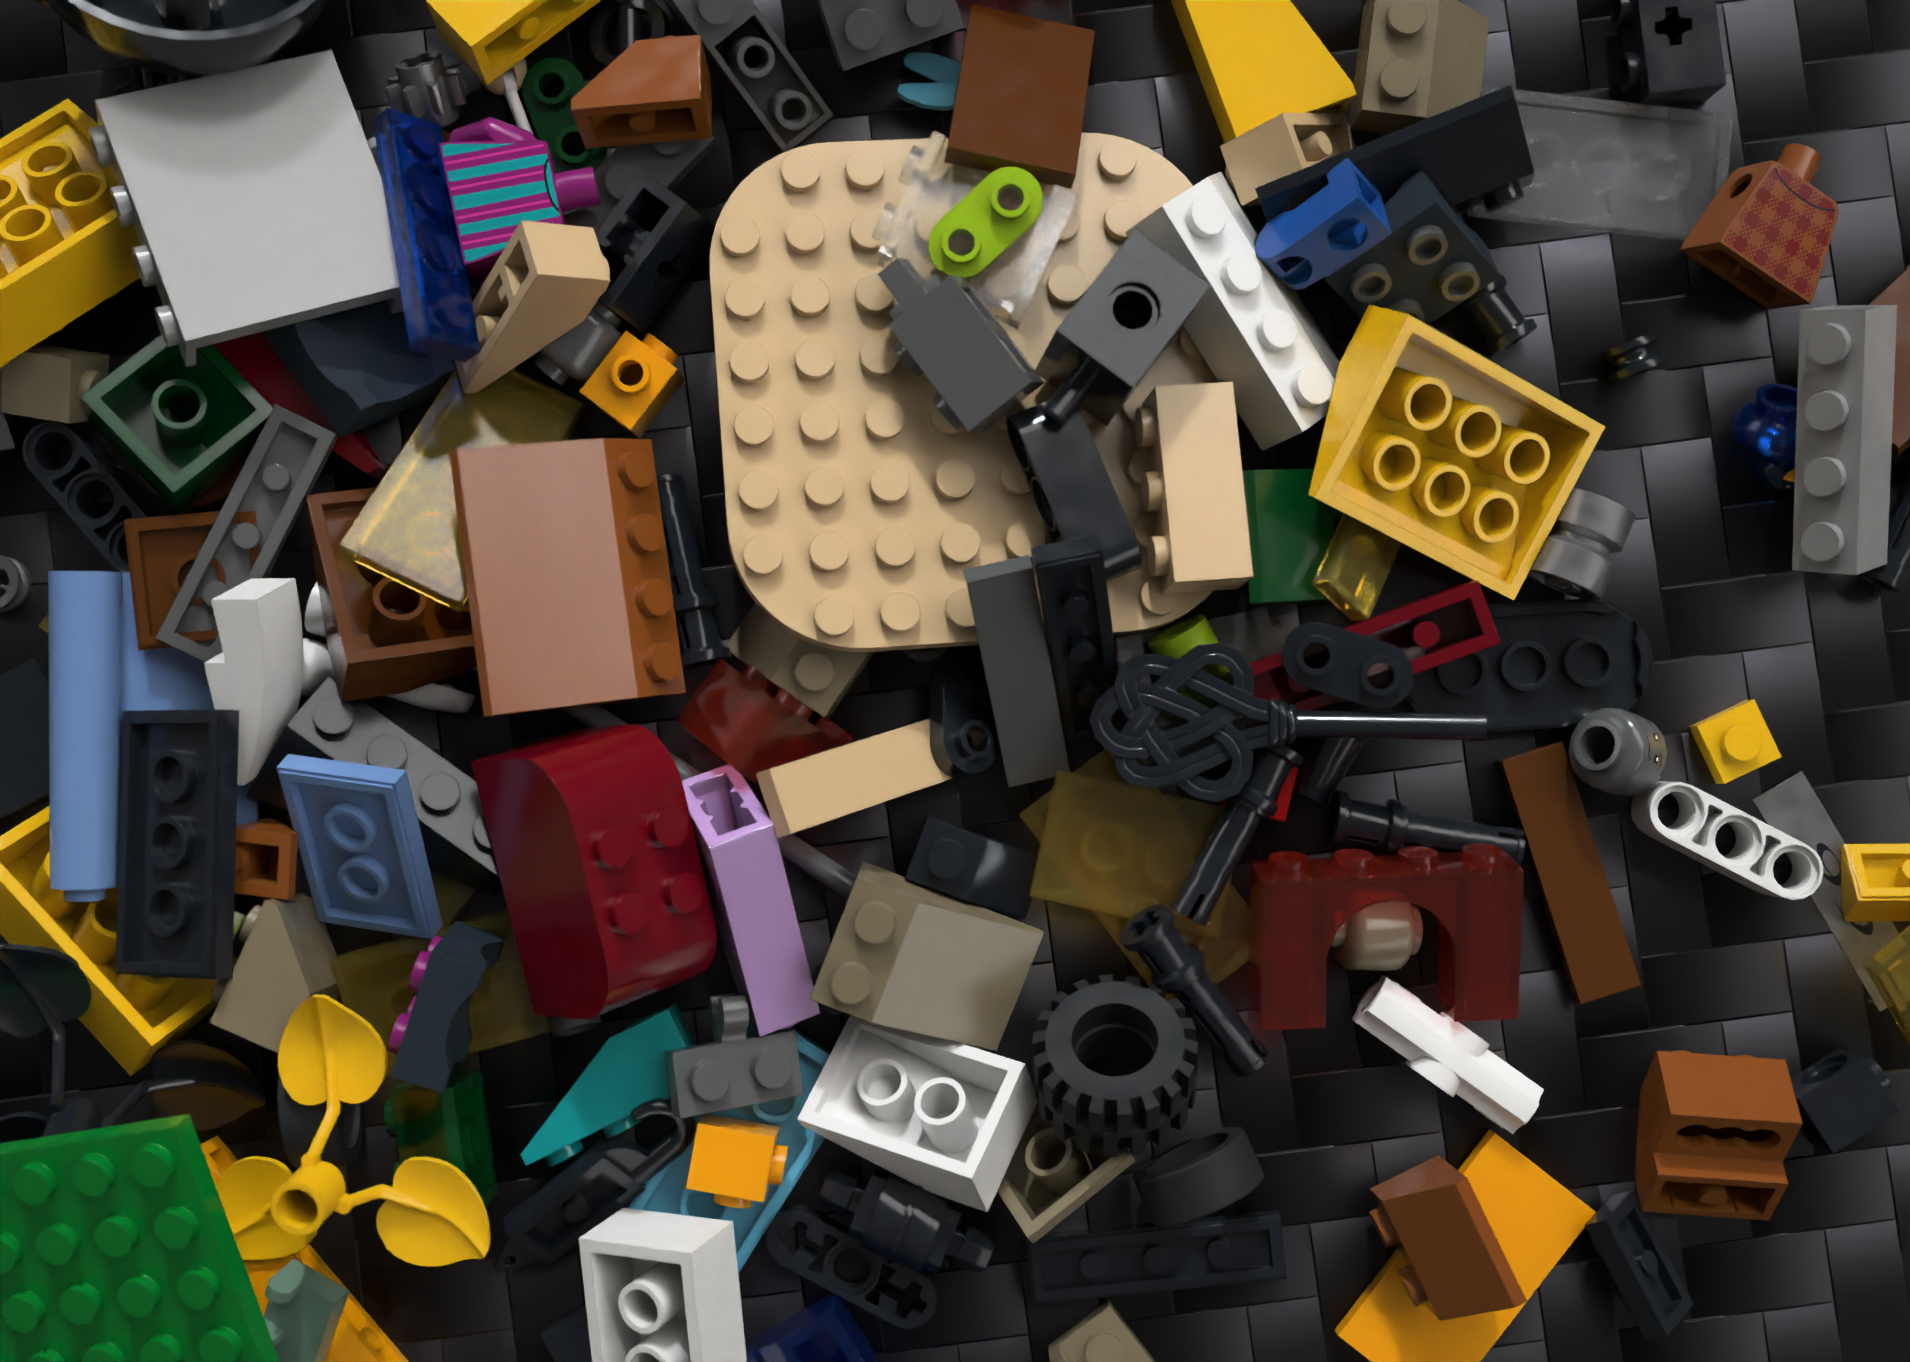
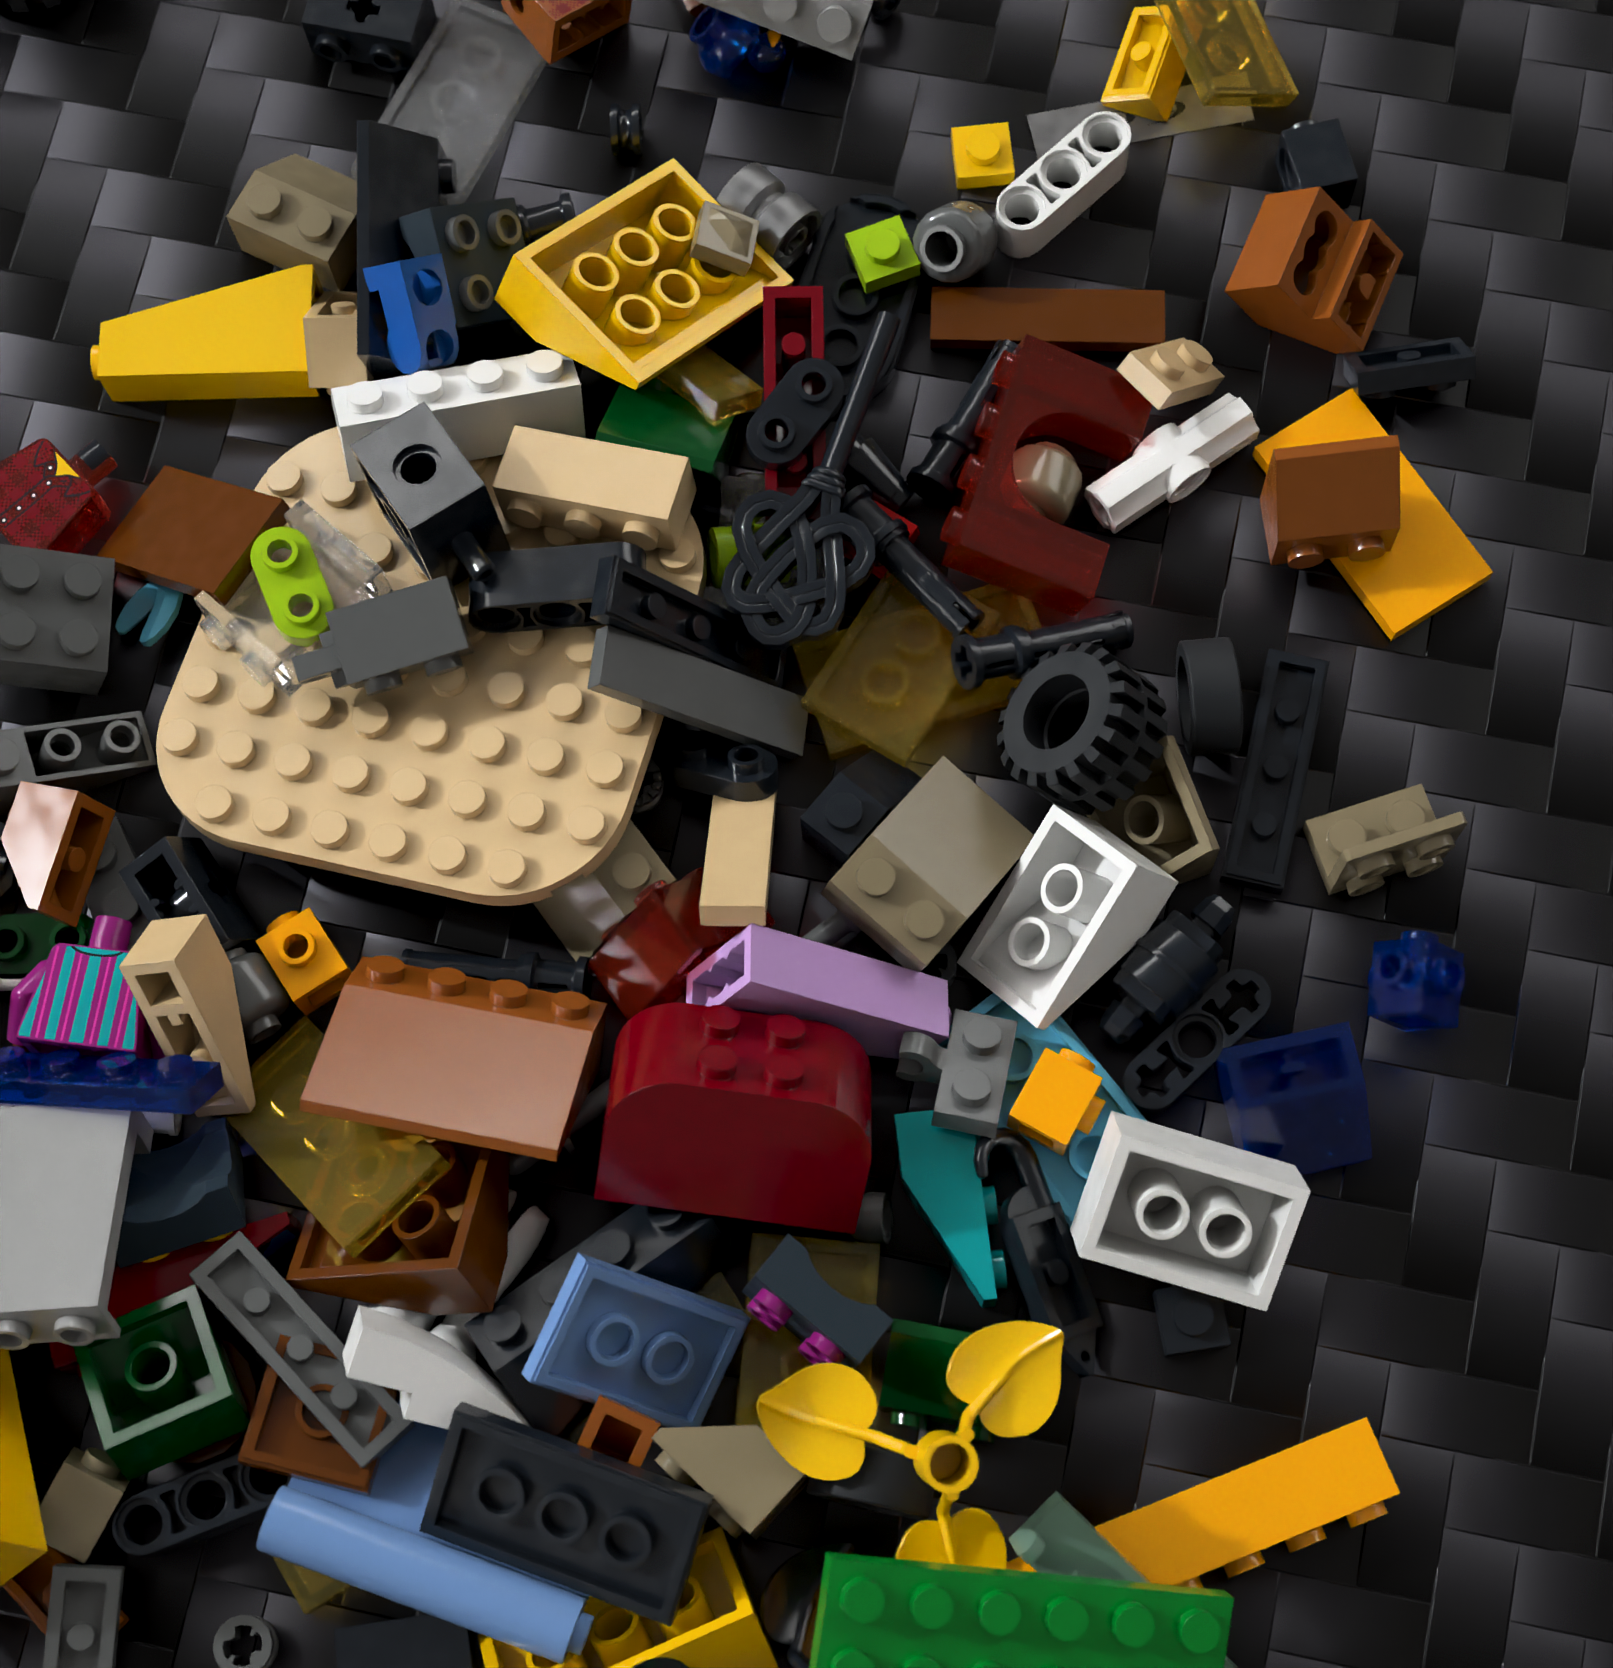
camera: 65 degrees left, 15 degrees down
none -> dark tan tile [689,200,760,277]
none -> lime plate [845,215,920,294]
none -> tan plate [1117,337,1225,410]

